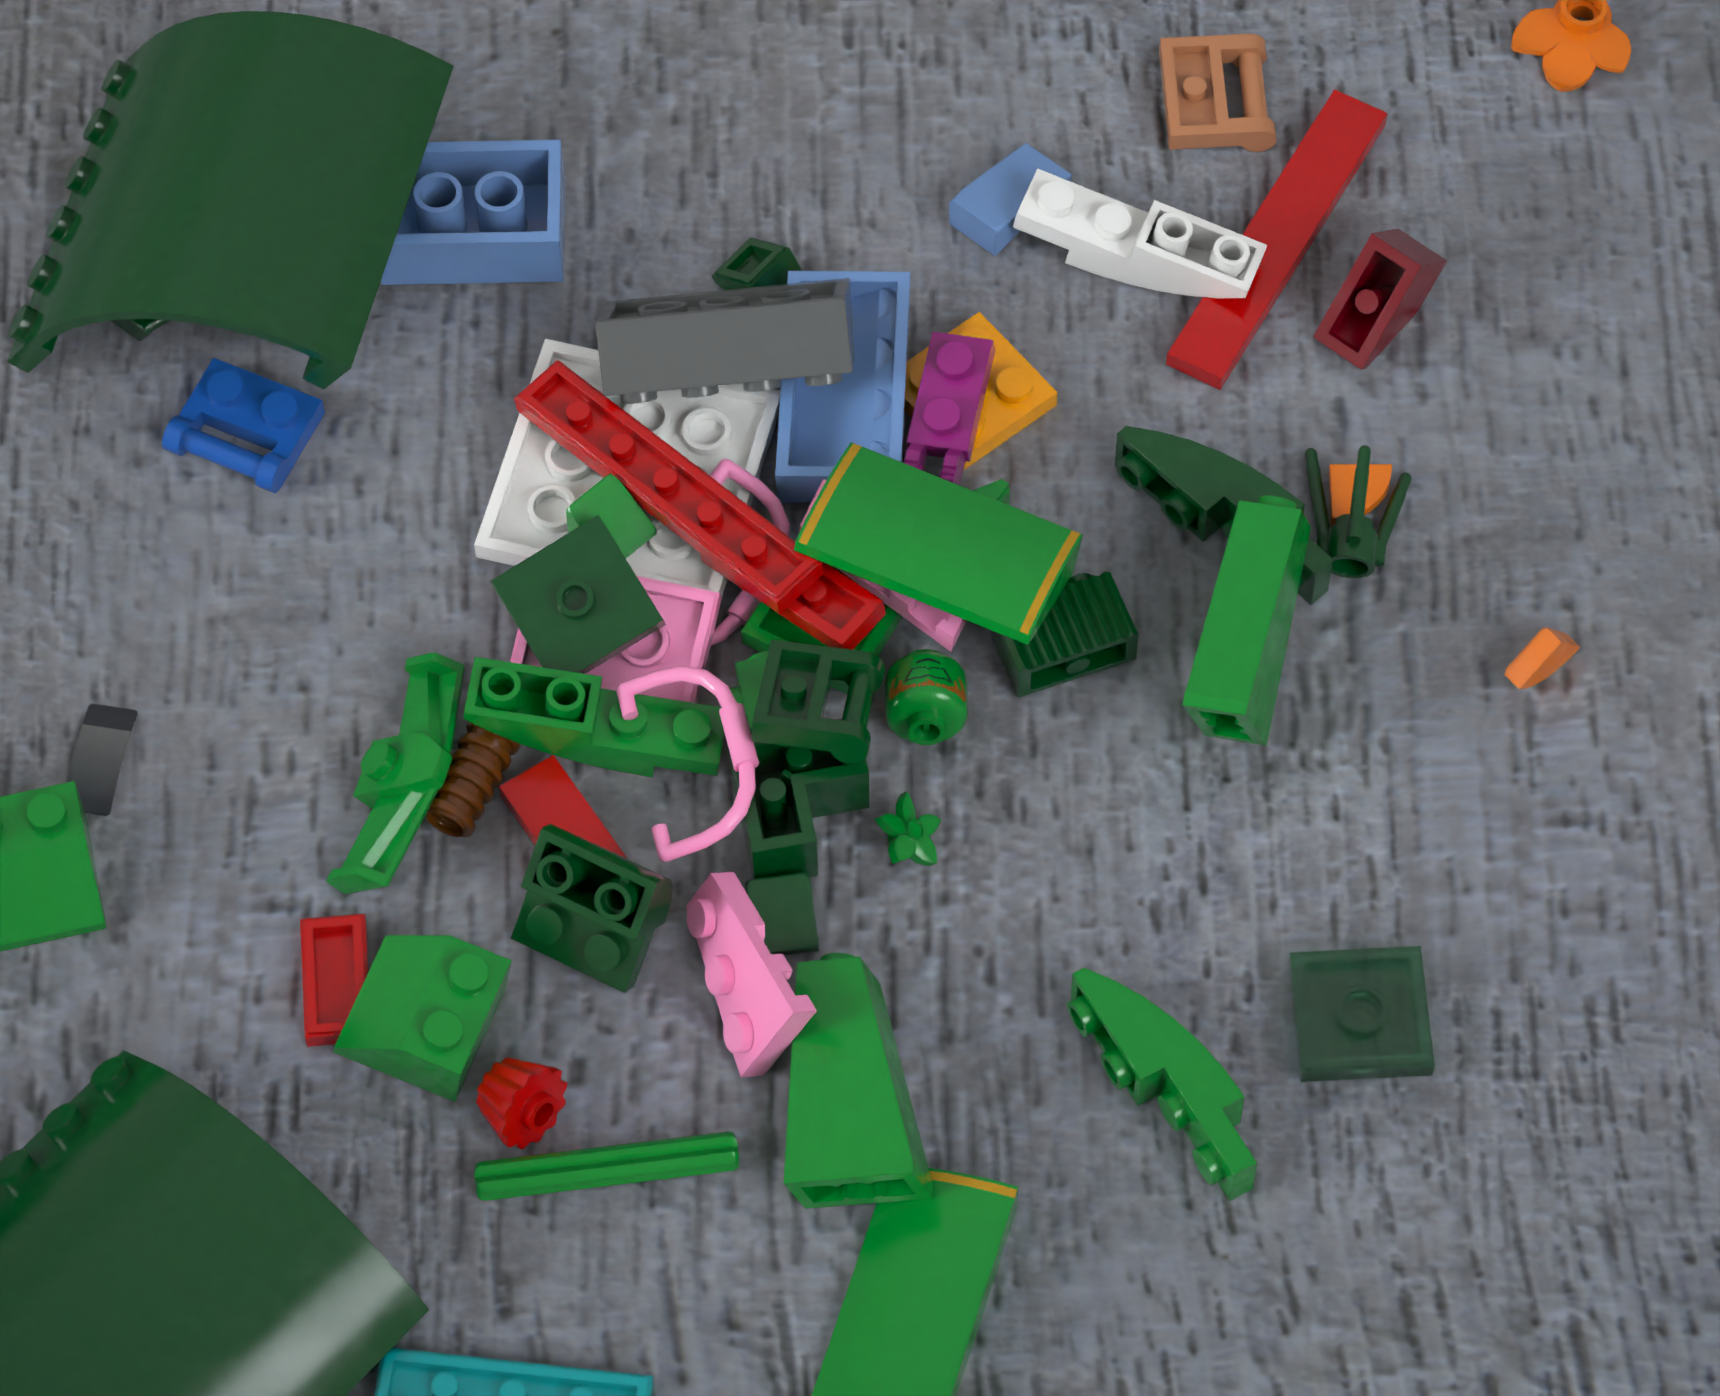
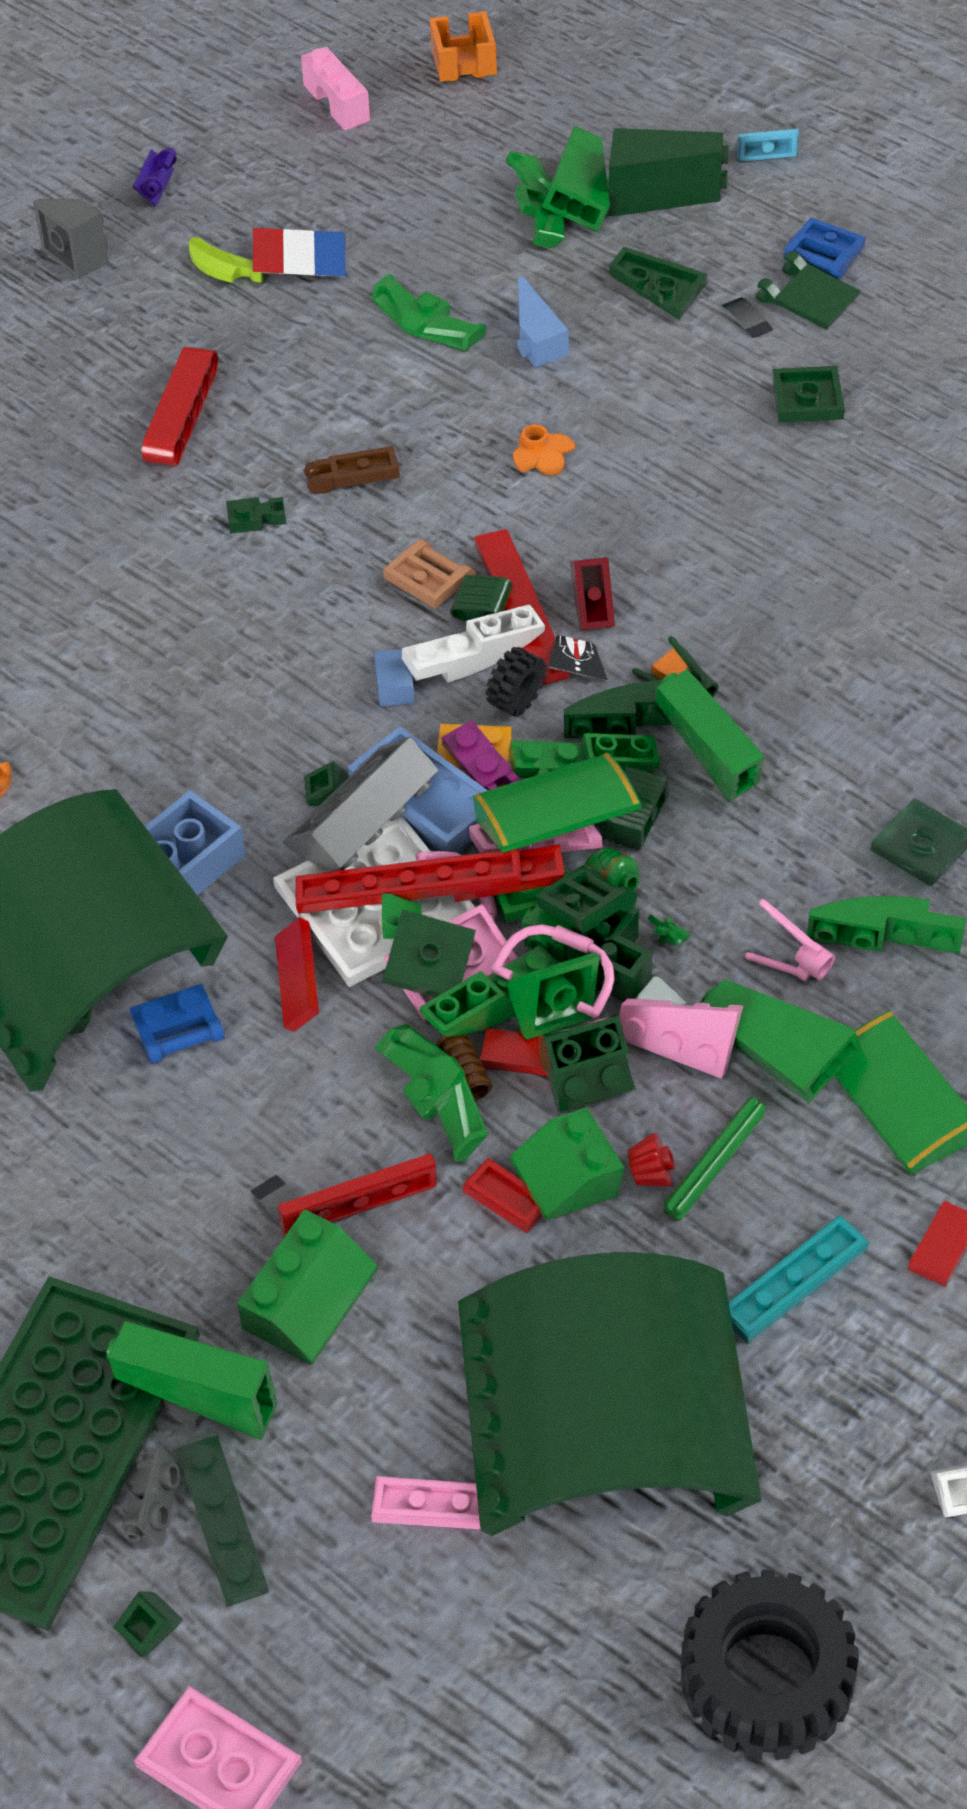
camera: 45 degrees left, 10 degrees down
orange tile [1504,627,1581,689] -> none
none -> red tile [275,917,319,1032]
none -> red tile [278,1153,437,1237]
none -> dark green piece [450,575,513,621]
none -> black tyre [485,647,547,717]
none -> green slope [505,952,600,1040]
none -> green slope [508,733,660,778]
none -> black sticker [548,635,608,681]
none -> bright pink plant [745,899,835,982]

